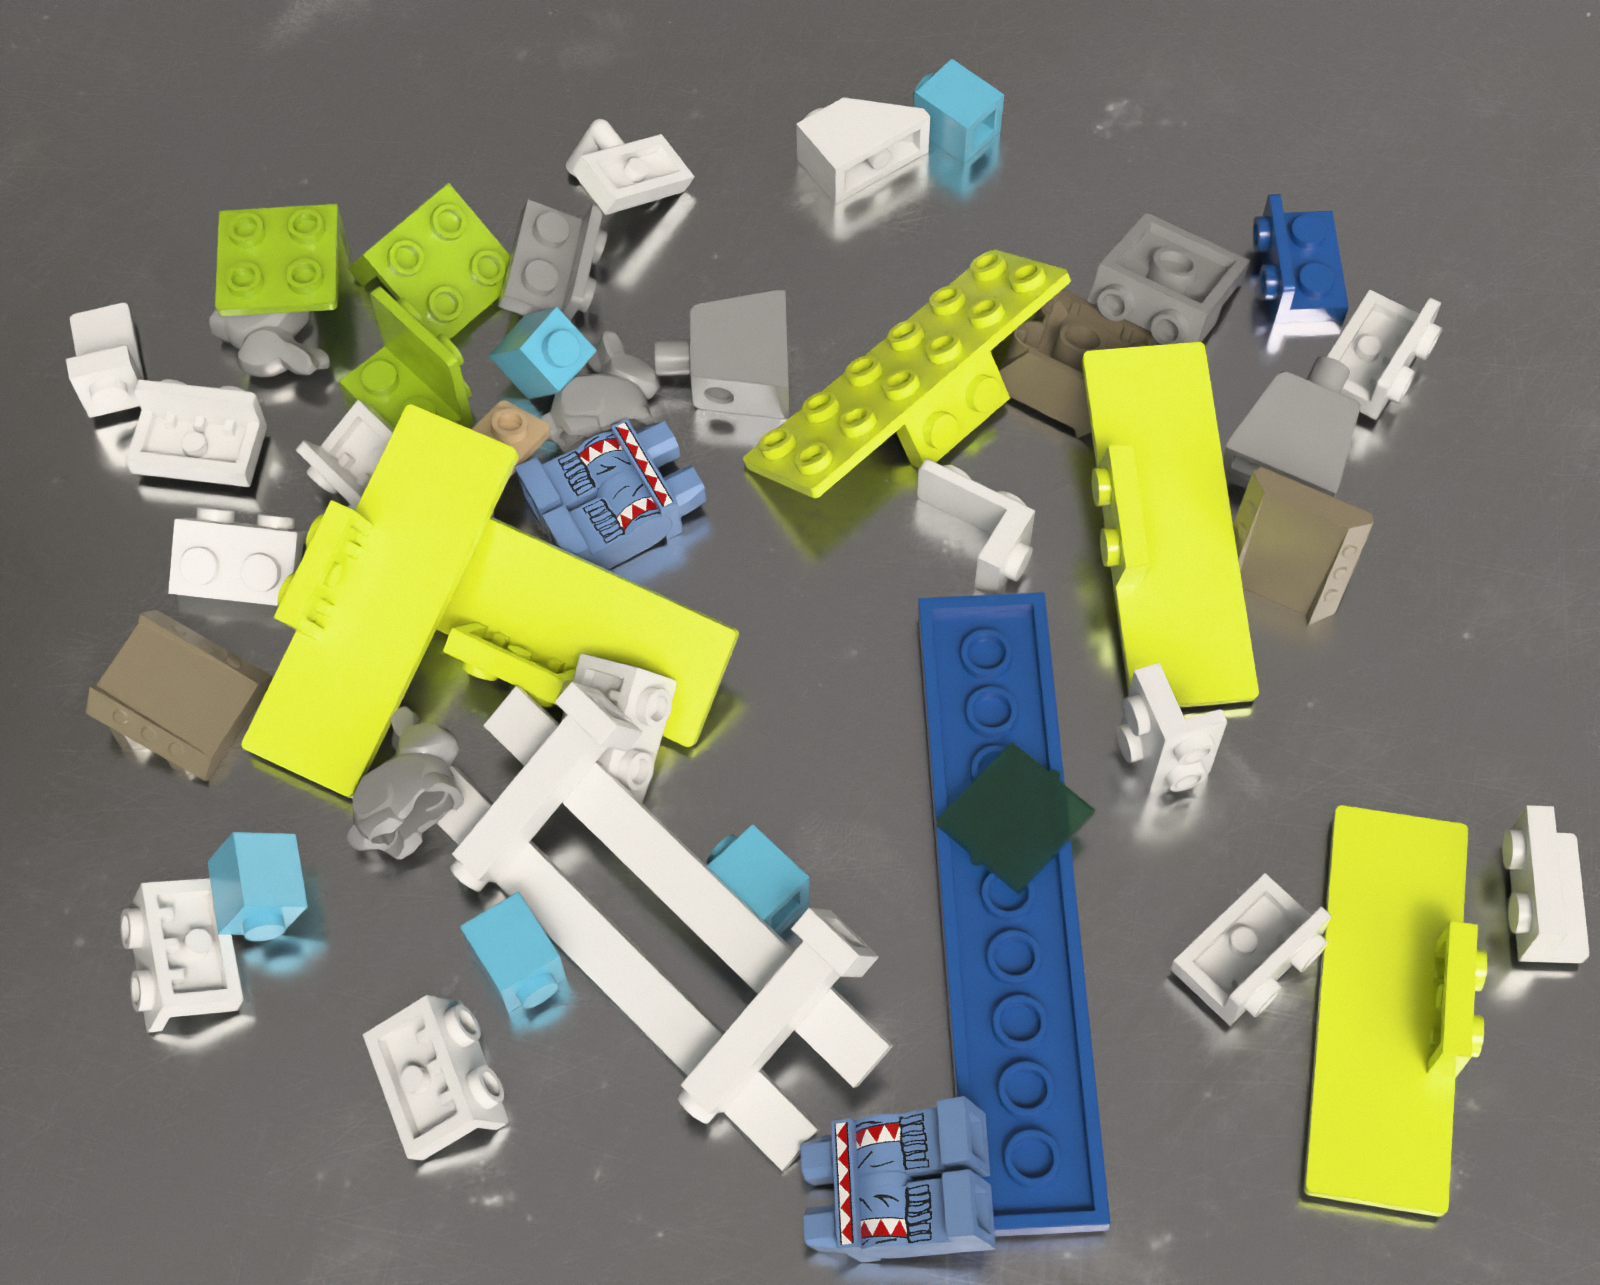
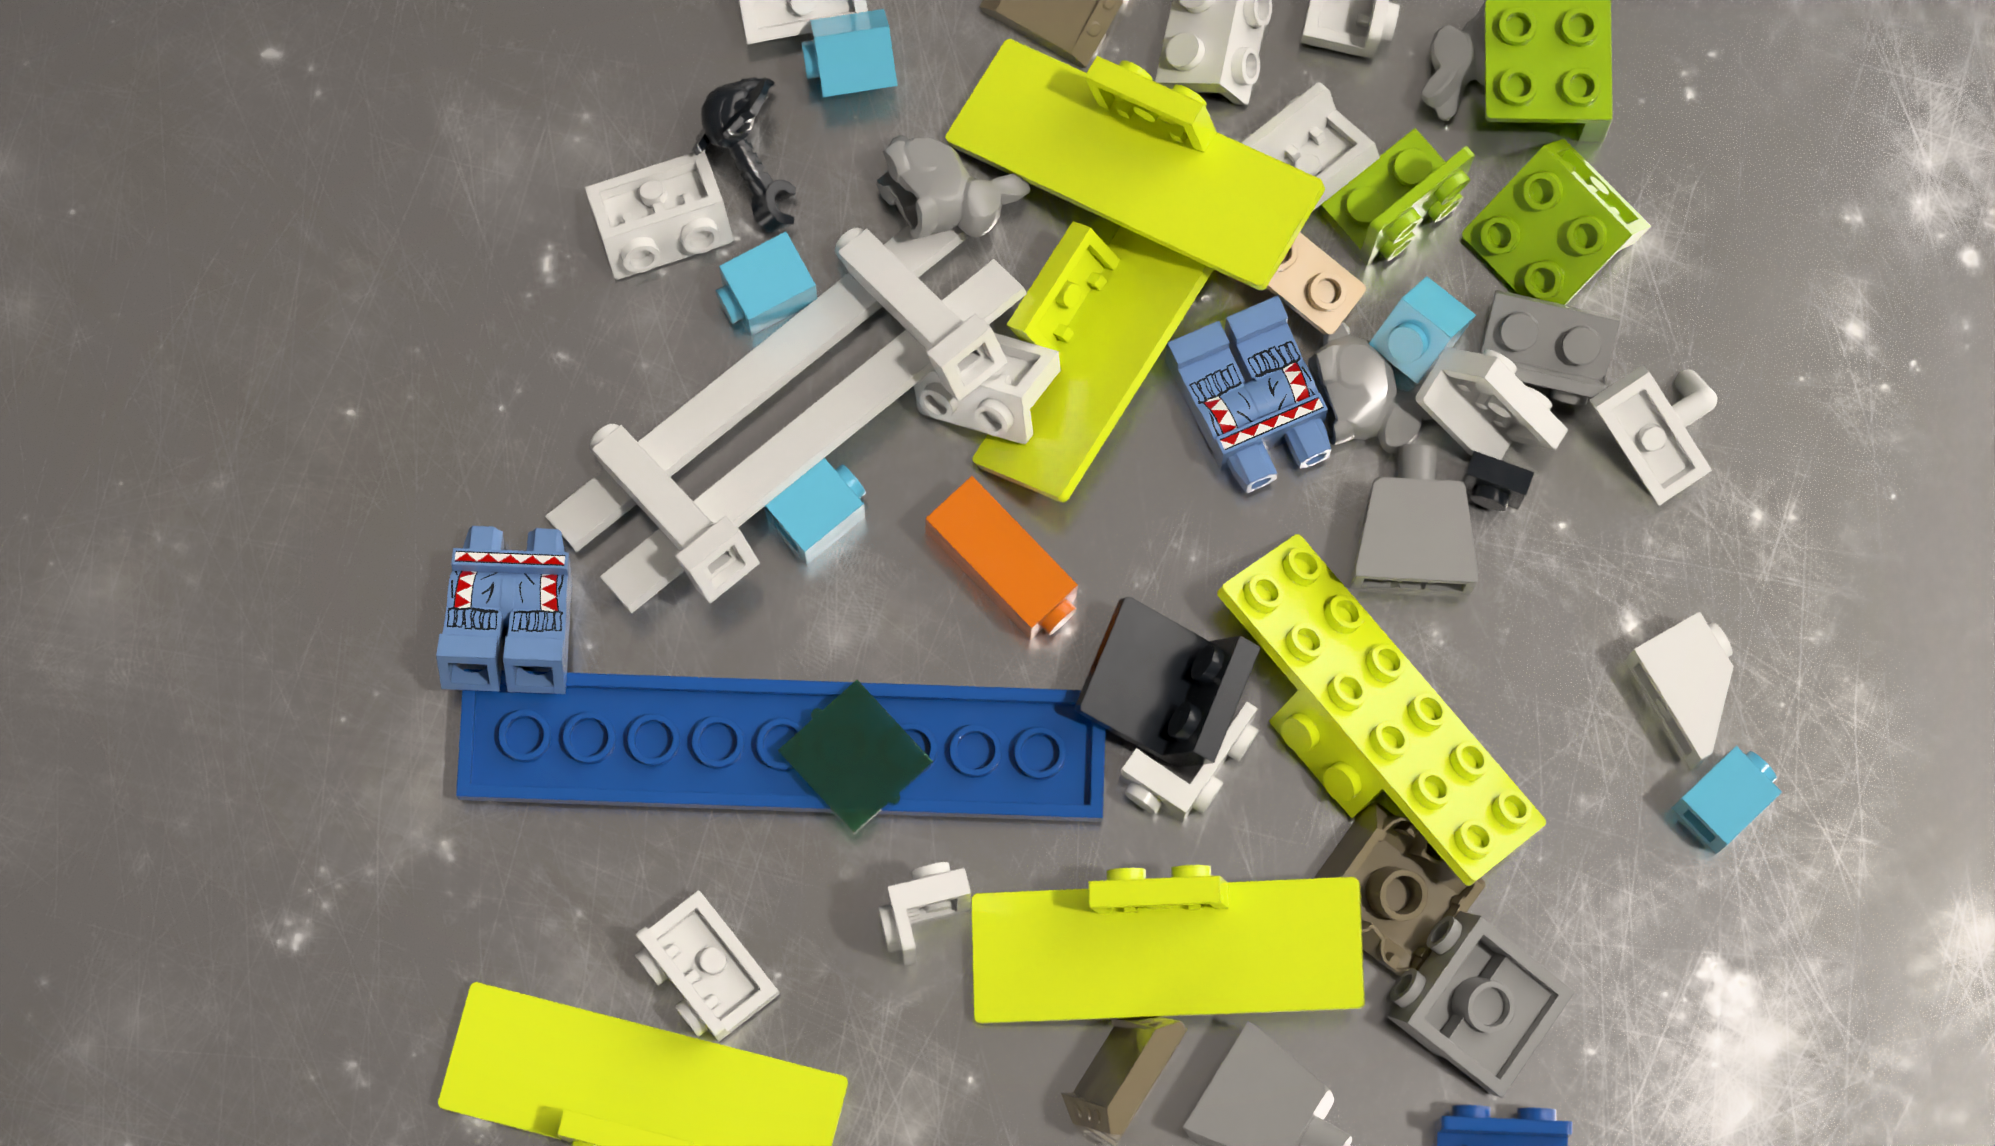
camera: 90 degrees right, 15 degrees up
none -> black piece [692,77,796,232]
none -> orange brick [925,476,1078,640]
none -> black bracket [1075,597,1261,768]
none -> white bracket [1416,347,1568,460]
none -> black plate [1461,451,1534,511]

